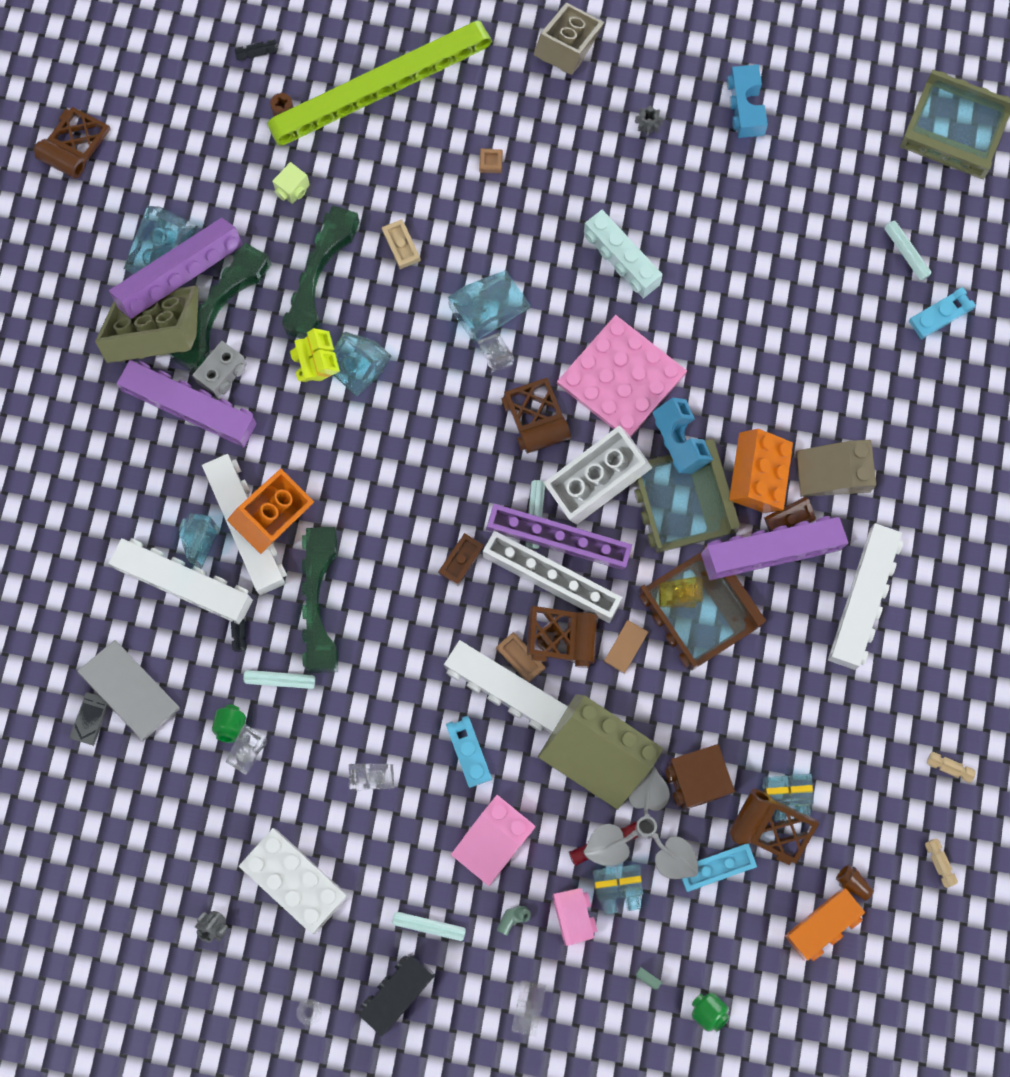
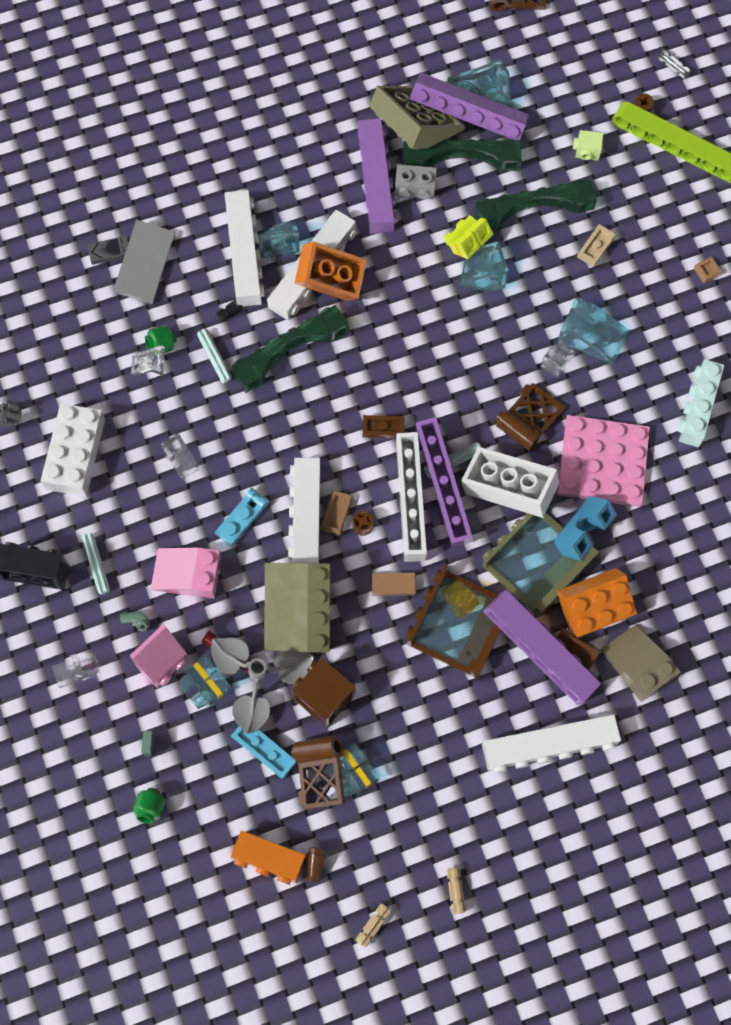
camera: 55 degrees right, 5 degrees down
reddish brown piece [527,606,597,668] -> none

